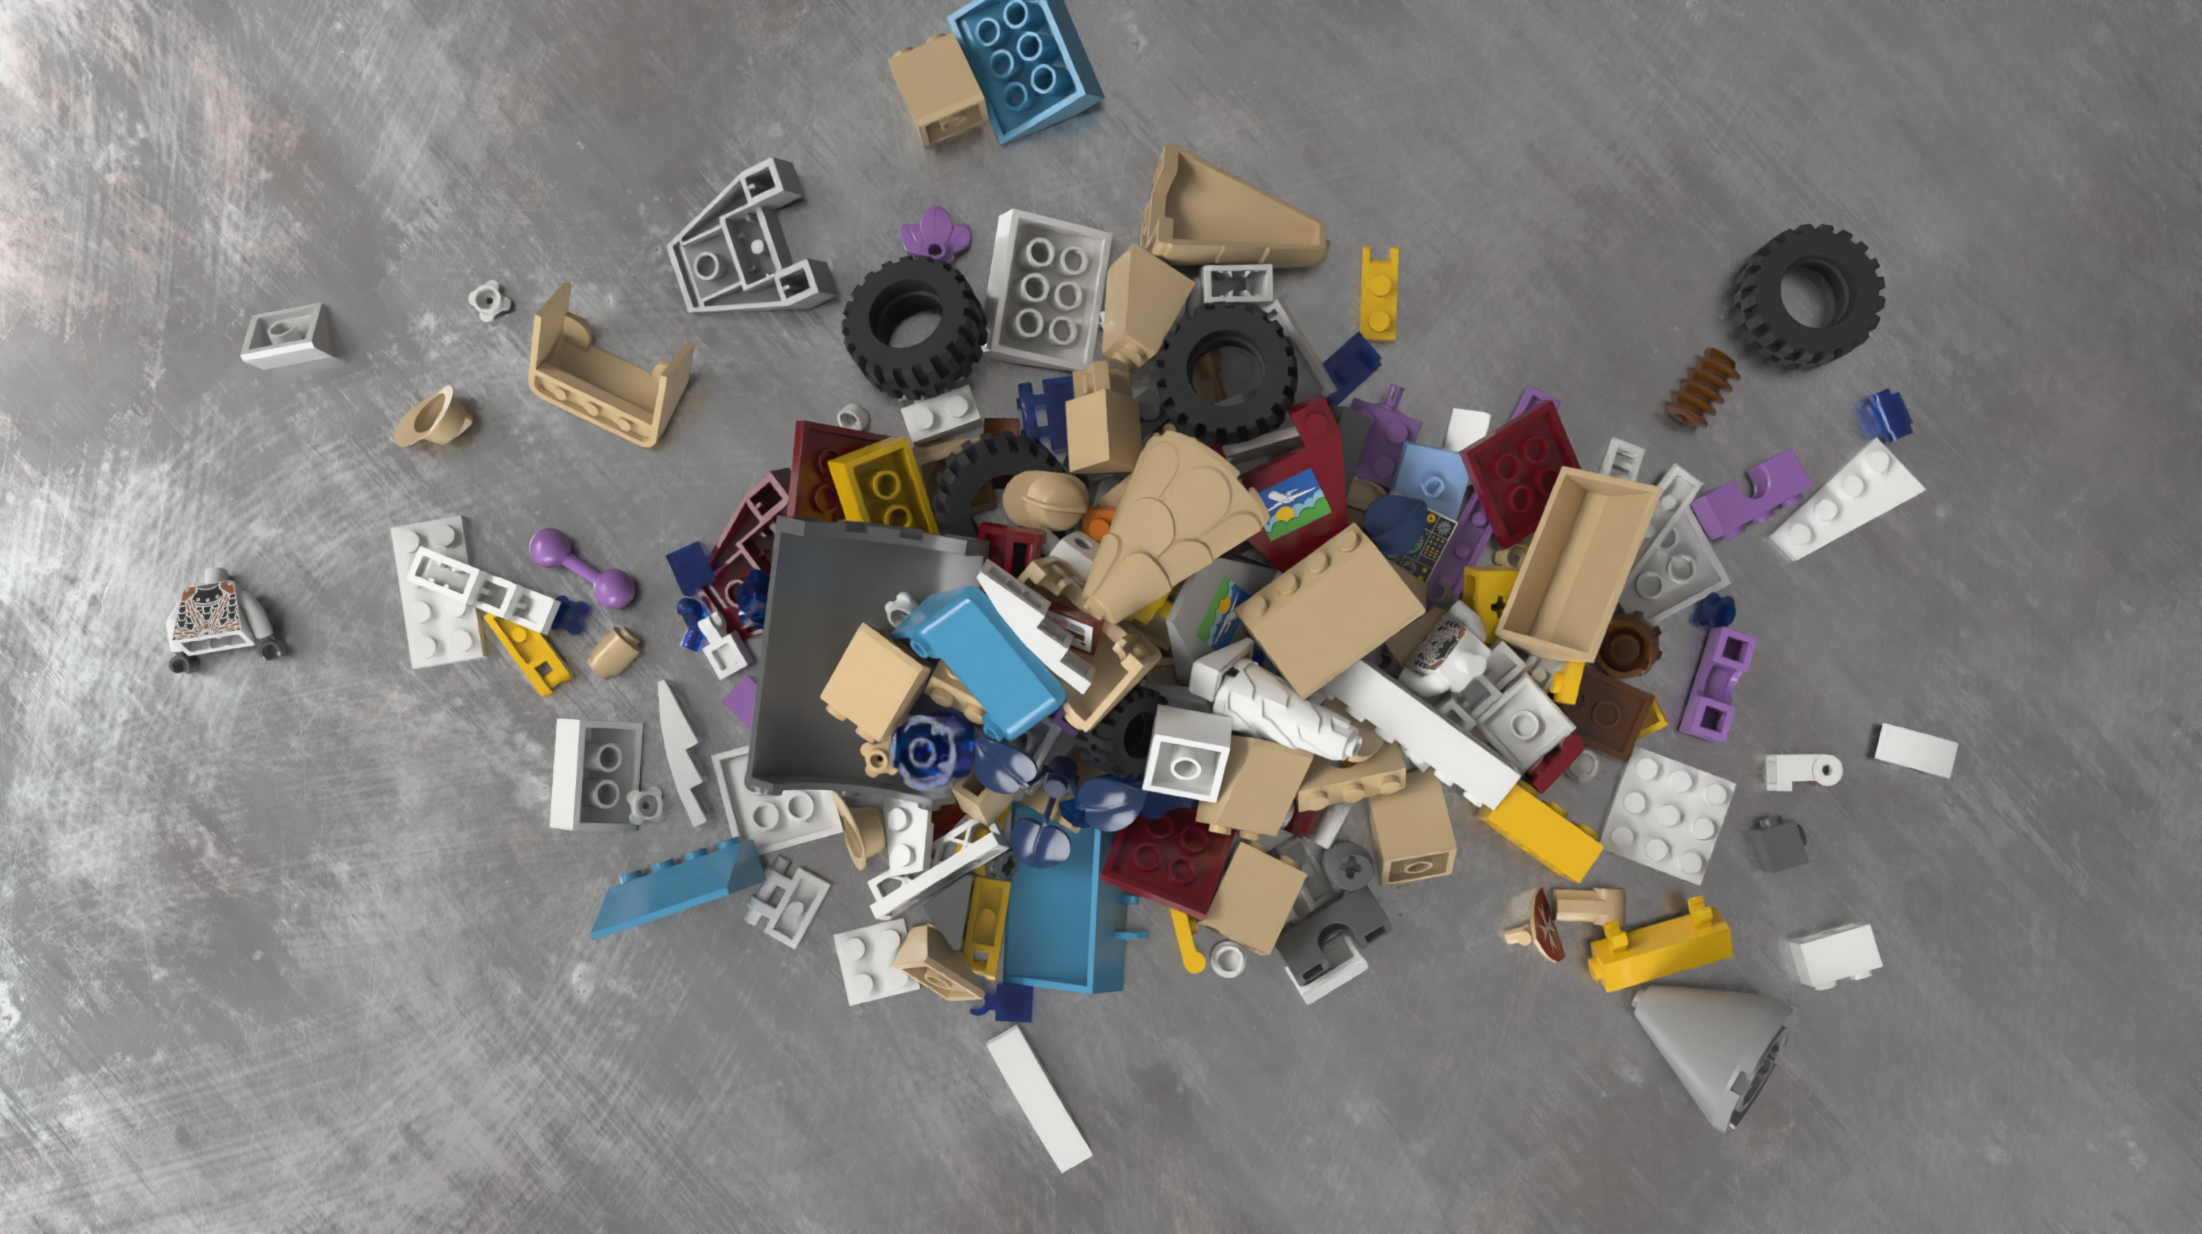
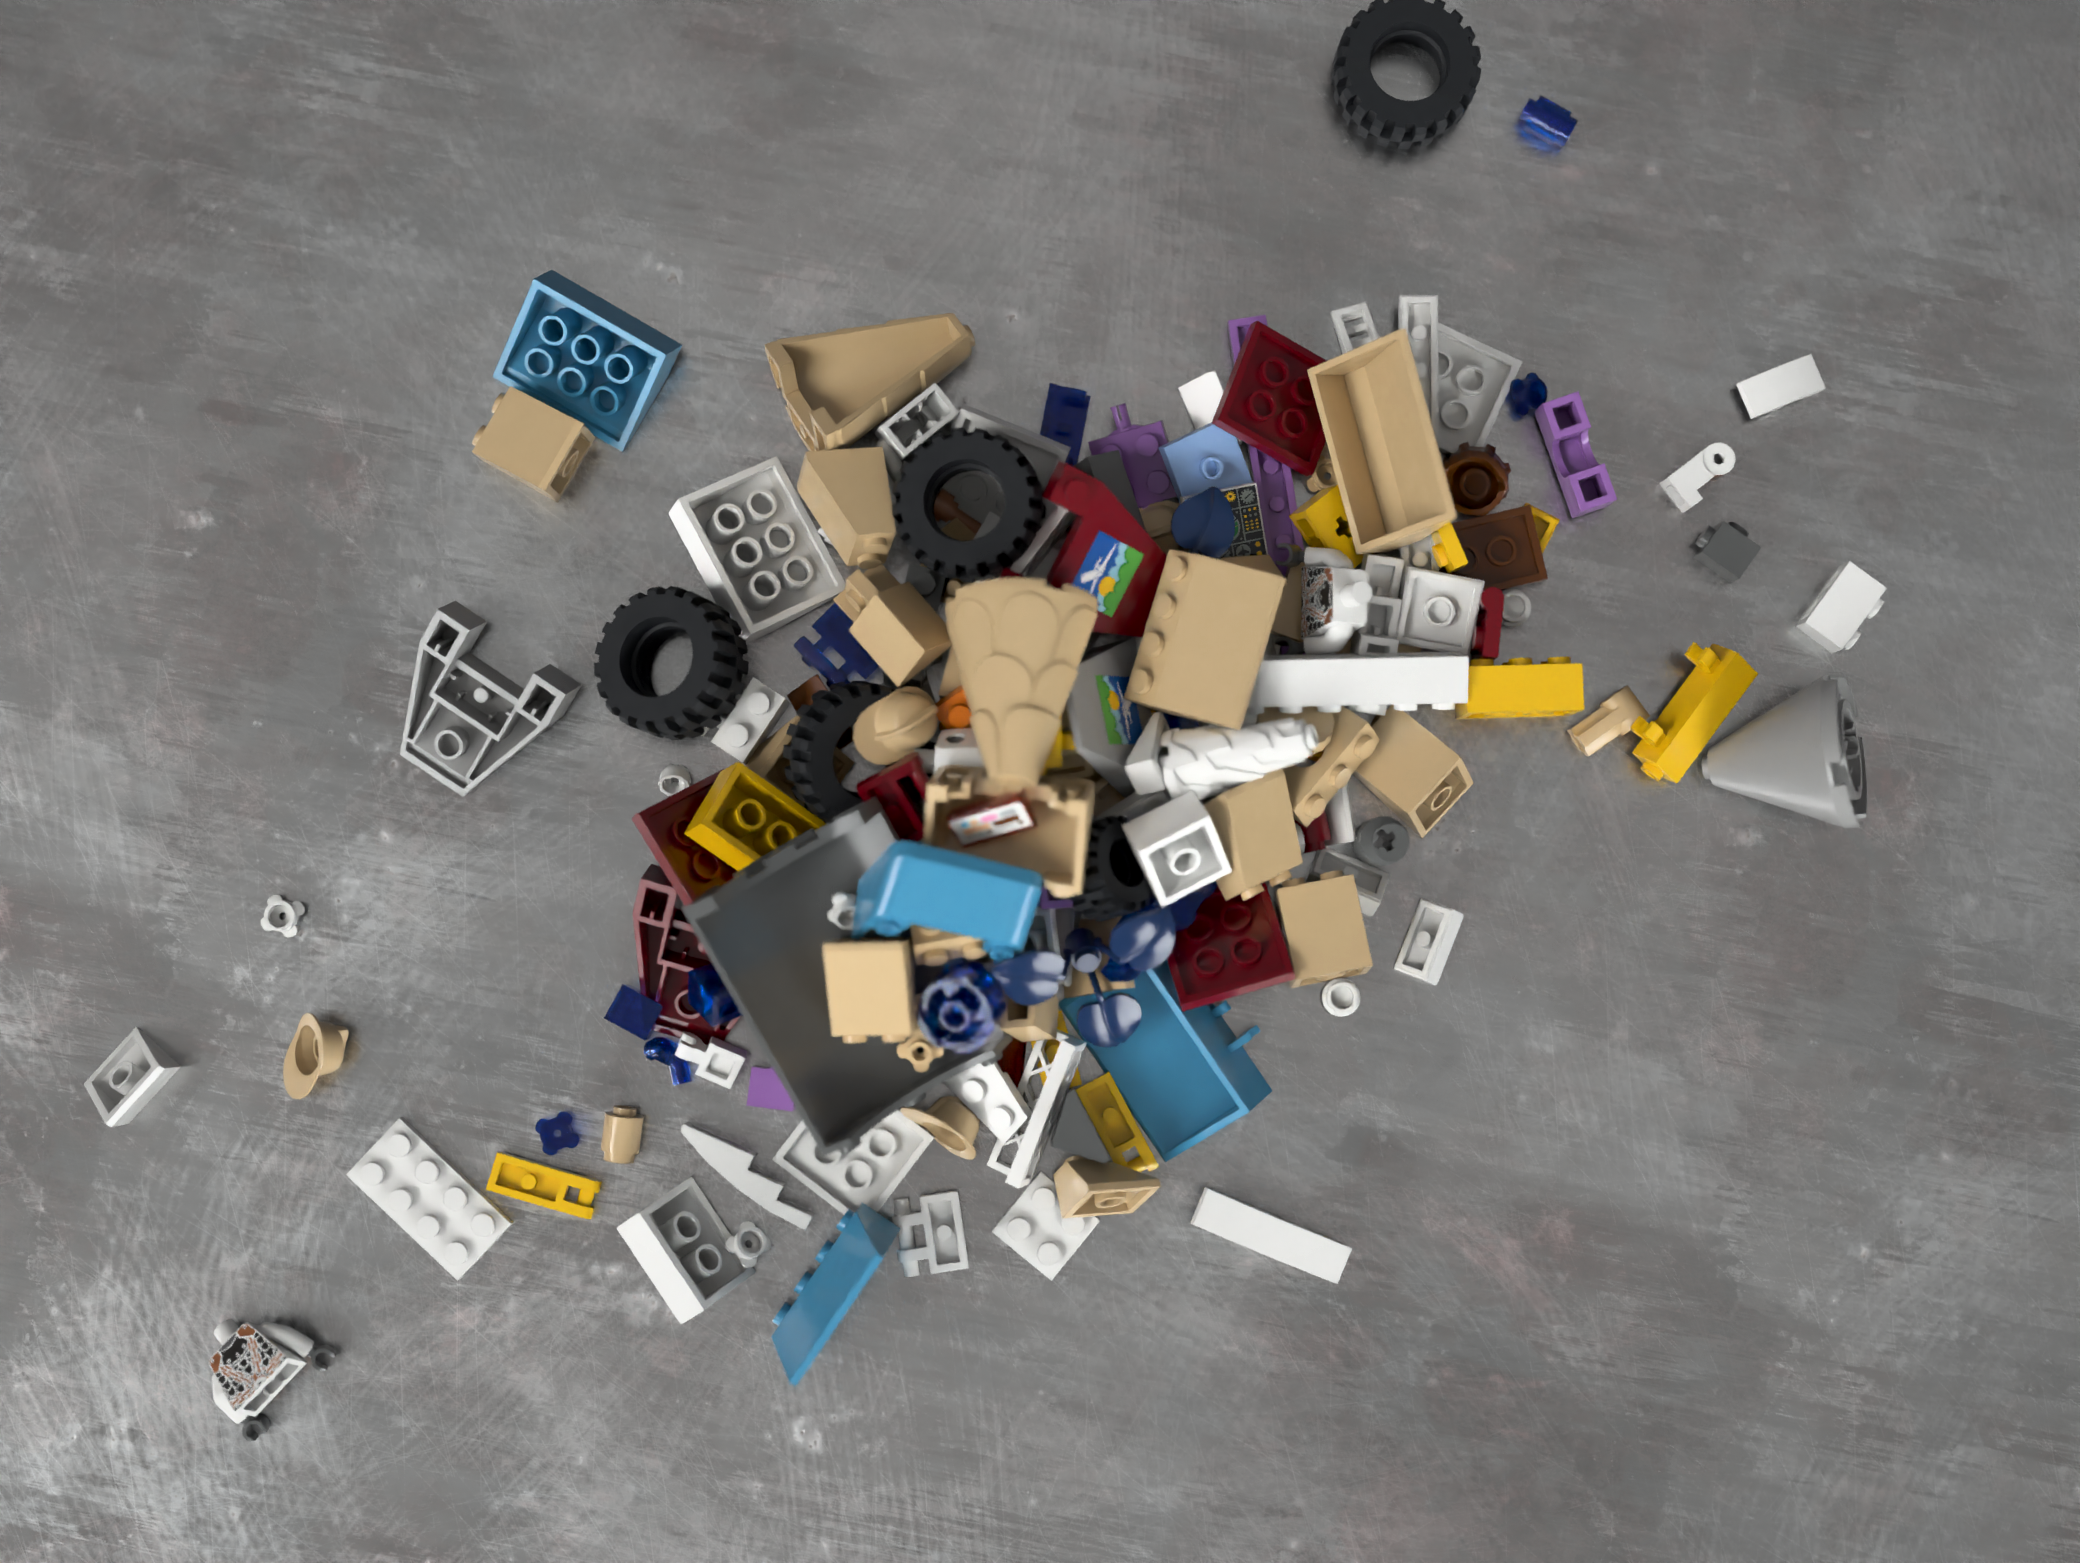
camera: 45 degrees left, 0 degrees up
white slope [406,546,561,635] -> none
tan windscreen [528,282,695,448] -> none
medium lavender piece [529,528,635,609] -> none
medium lavender plate [900,206,971,265] -> none
clear blue plate [970,983,1034,1023] -> none
white slope [976,559,1097,694] -> none
dark grey bush [985,849,1020,881] -> none
yellow plate [1169,907,1206,973] -> none
dark grey arch [1275,885,1393,987] -> none
yellow hinge [1358,245,1399,343] -> none
shield [1505,887,1566,963] -> none
white plate [1597,745,1737,886] -> none
reddish brown piece [1665,347,1741,428] -> none
medium lavender arch [1690,448,1813,541] -> none
white wing [1769,437,1926,561] -> none

